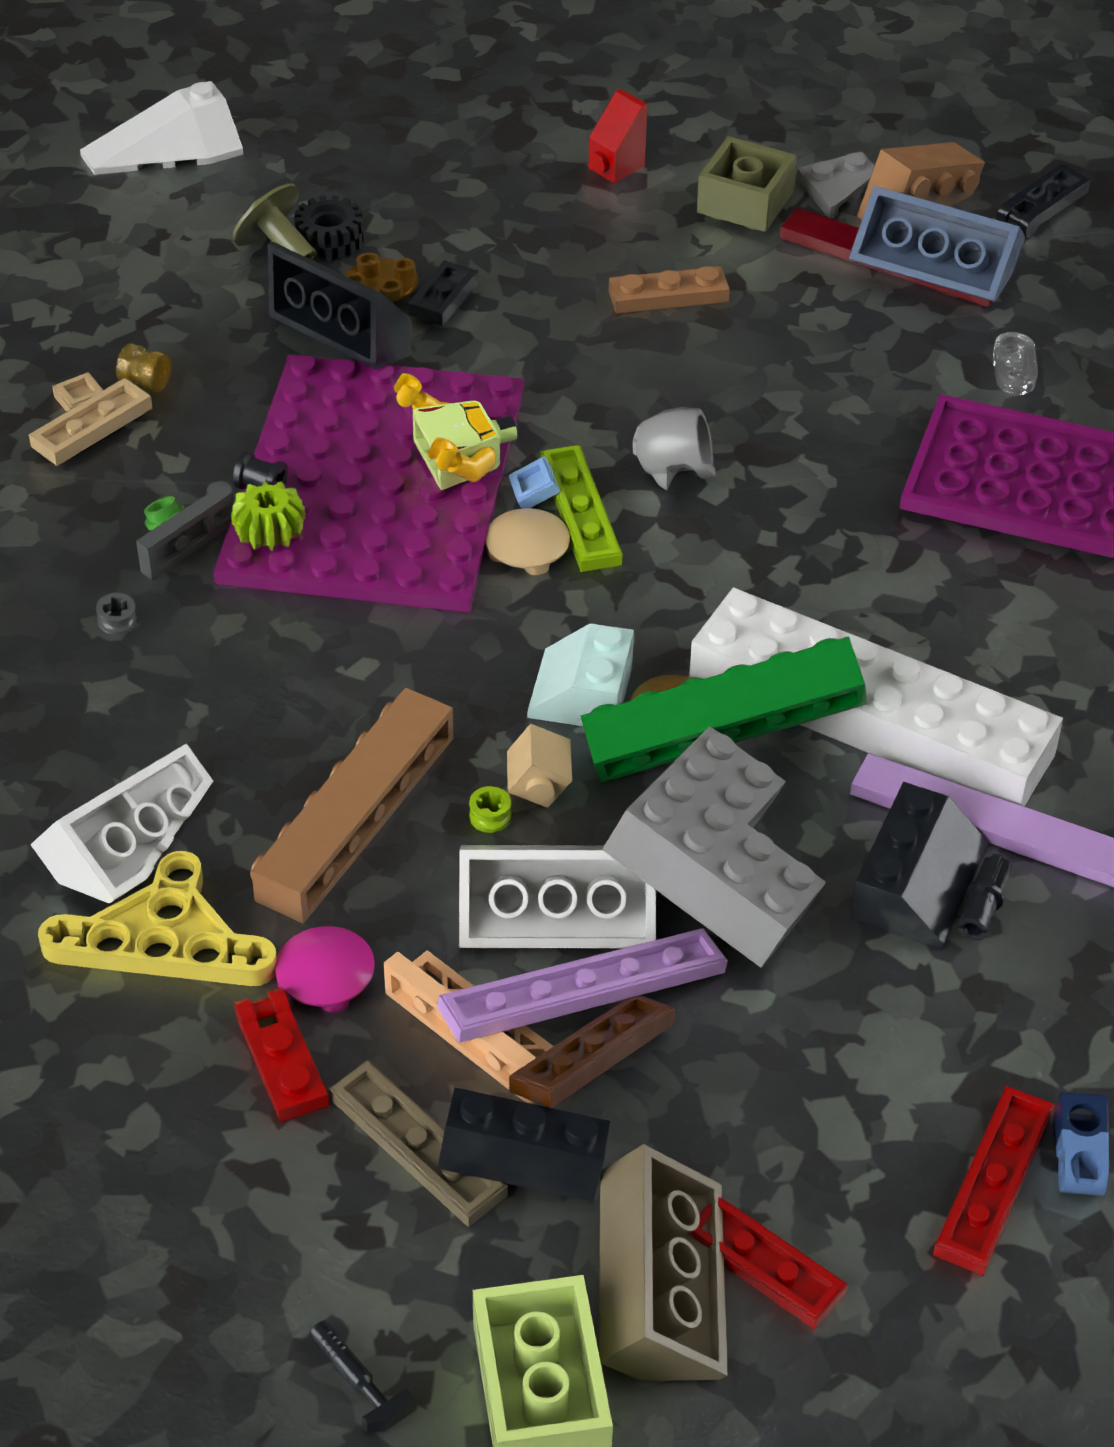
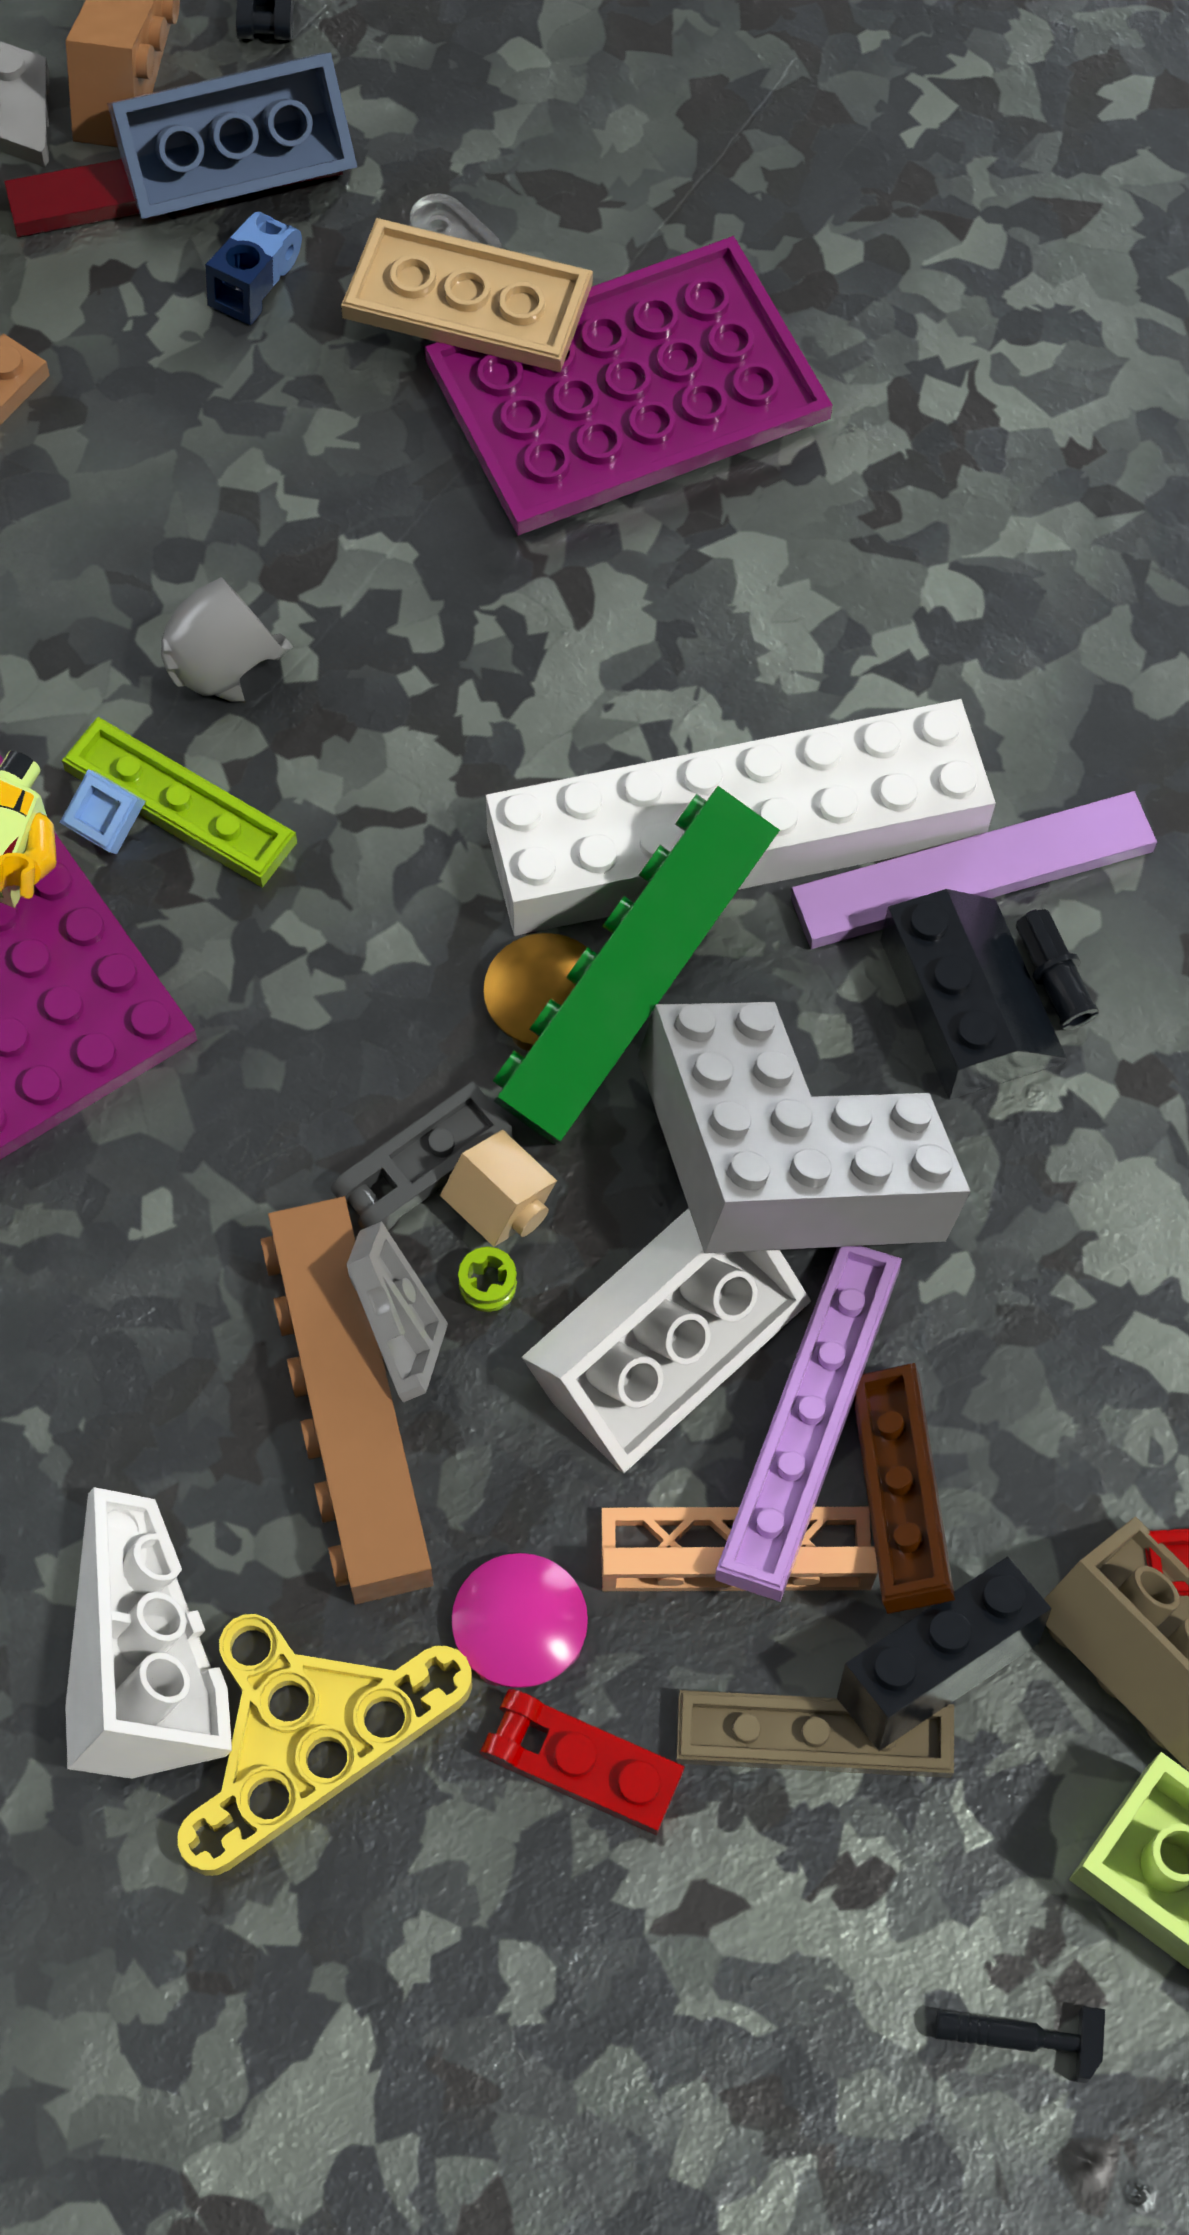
camera: 45 degrees left, 20 degrees up
tan dish [485,508,570,575] -> none
light aqua slope [527,624,634,726] -> none
none -> dark blue leg [205,212,302,326]
none -> dark grey plate [331,1081,512,1231]
none -> tan tile [341,218,593,372]
none -> light grey wing [347,1221,448,1402]

